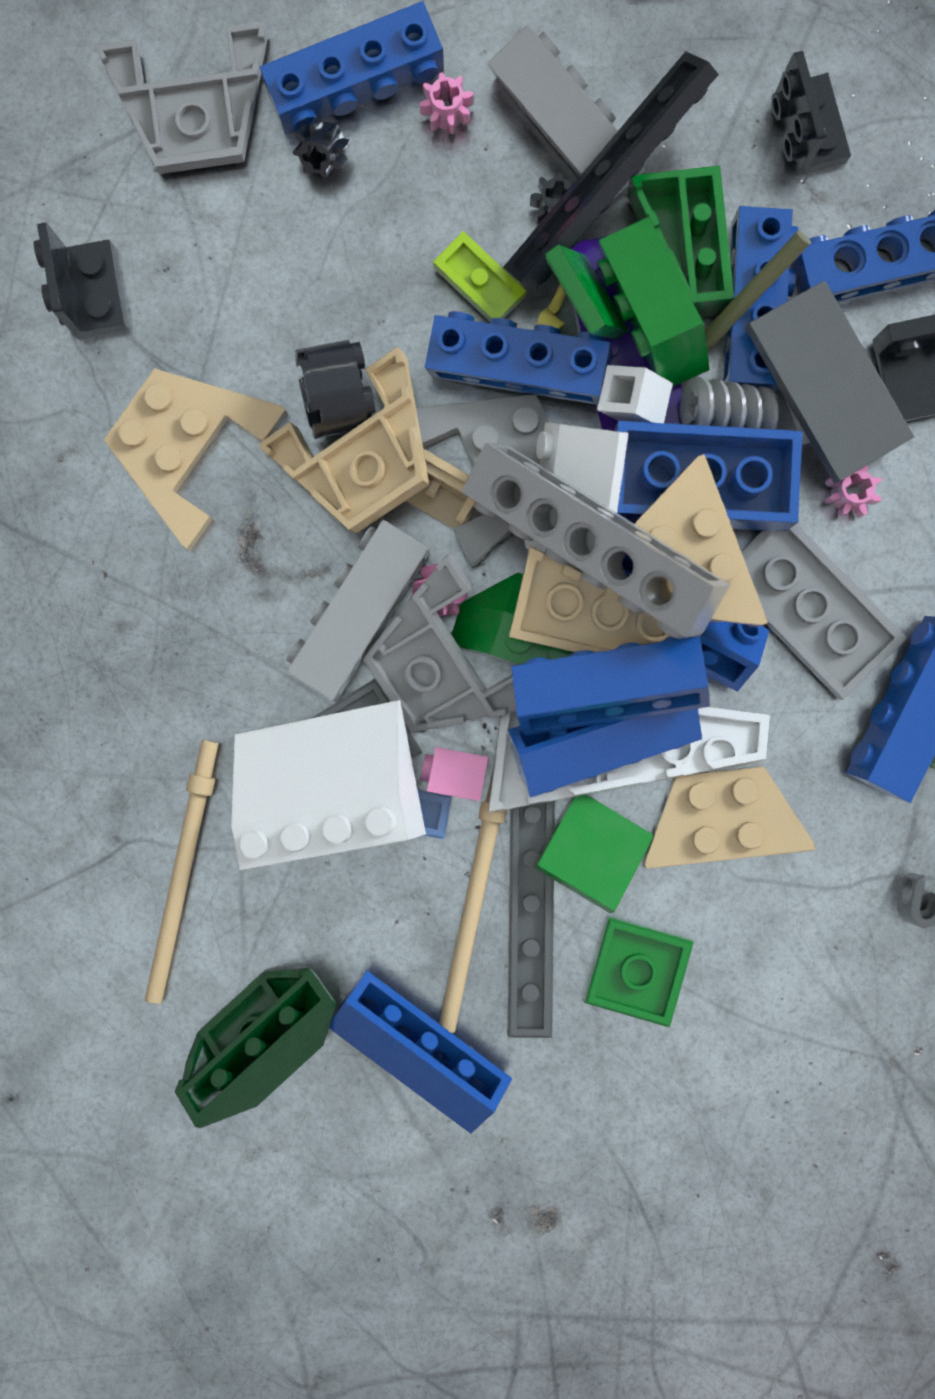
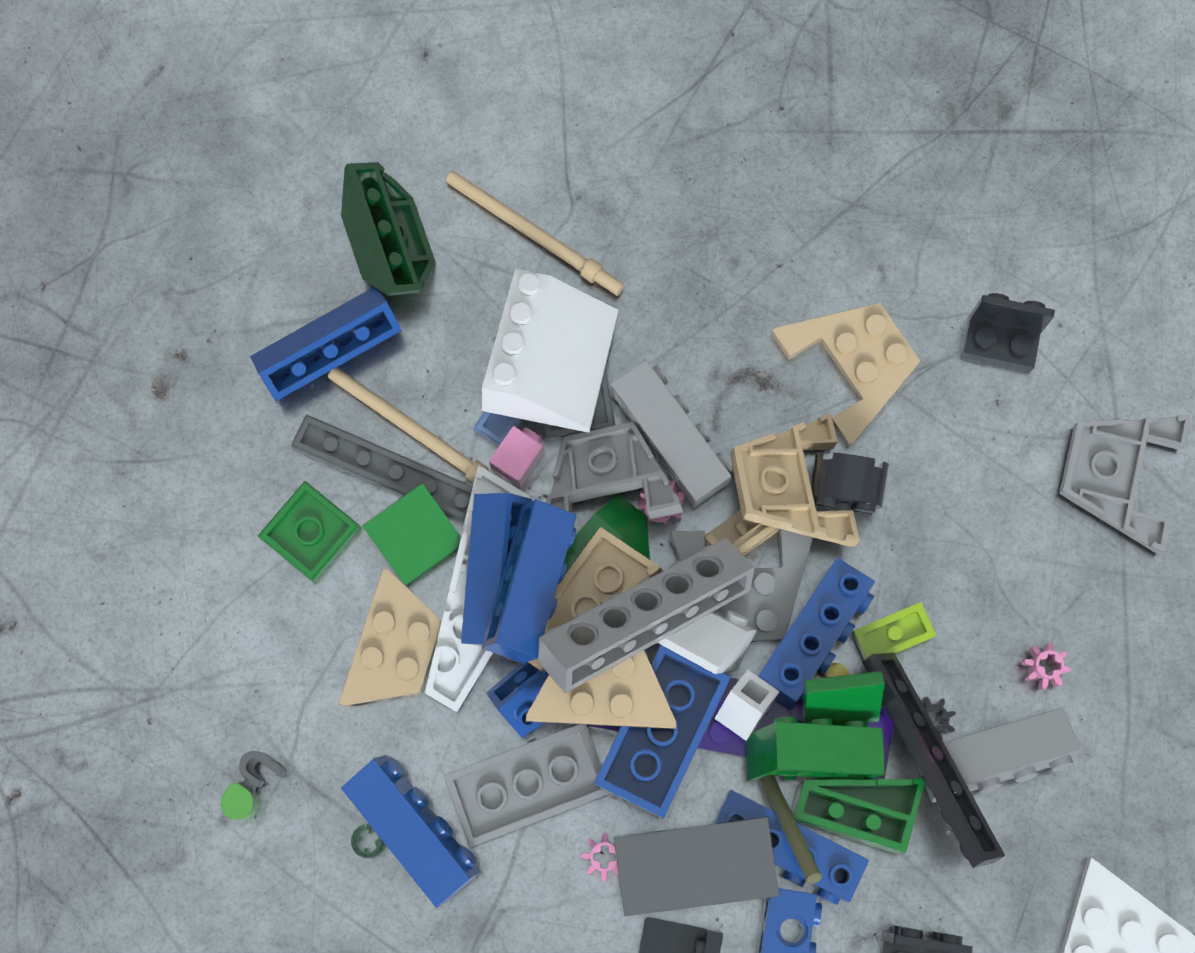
camera: 115 degrees right, 10 degrees down
blue brick [259,1,444,134] -> none
black gear [293,116,350,178] -> none
light grey piece [679,376,780,430] -> none

